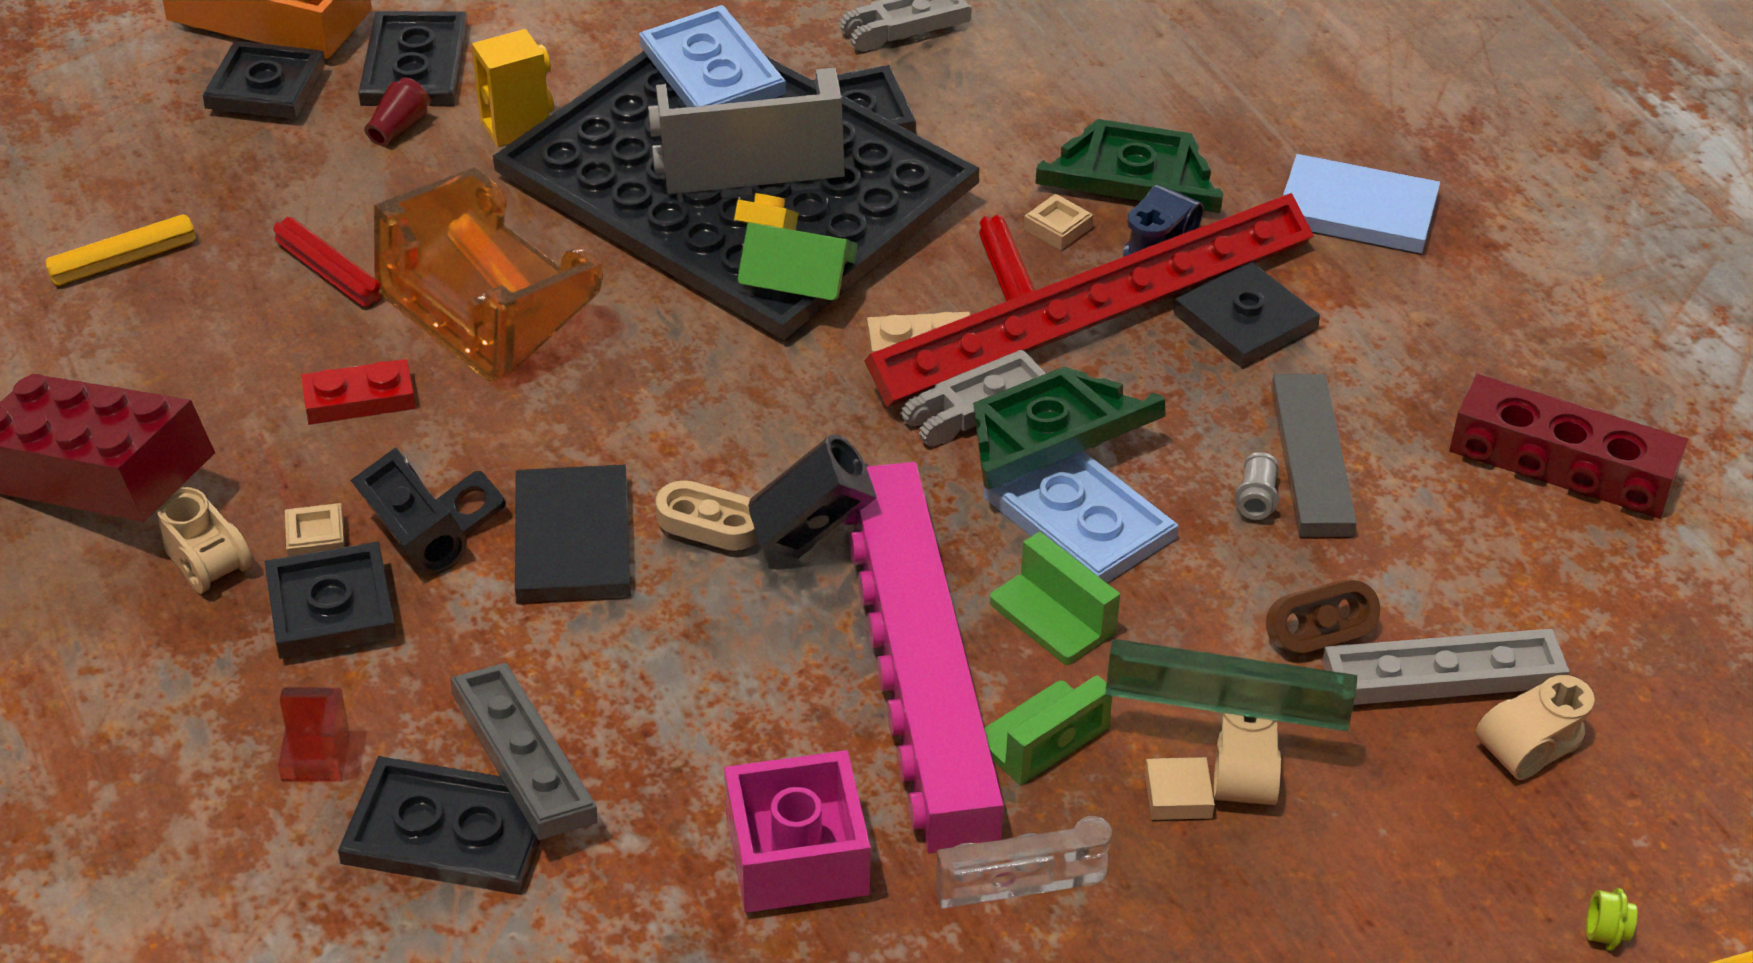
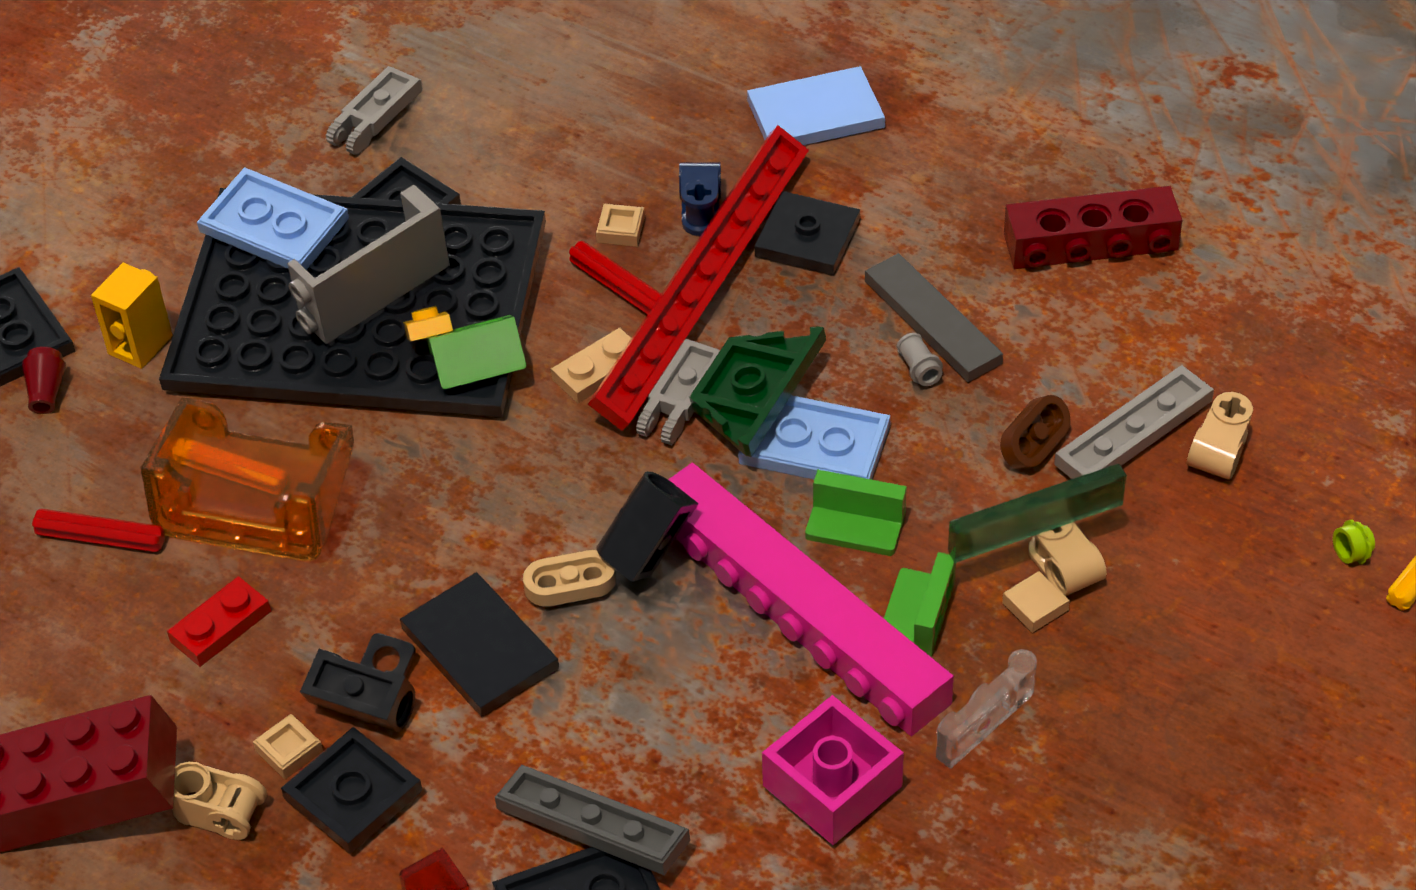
camera: 30 degrees left, 5 degrees up
dark green wing [1035,119,1224,213] -> none

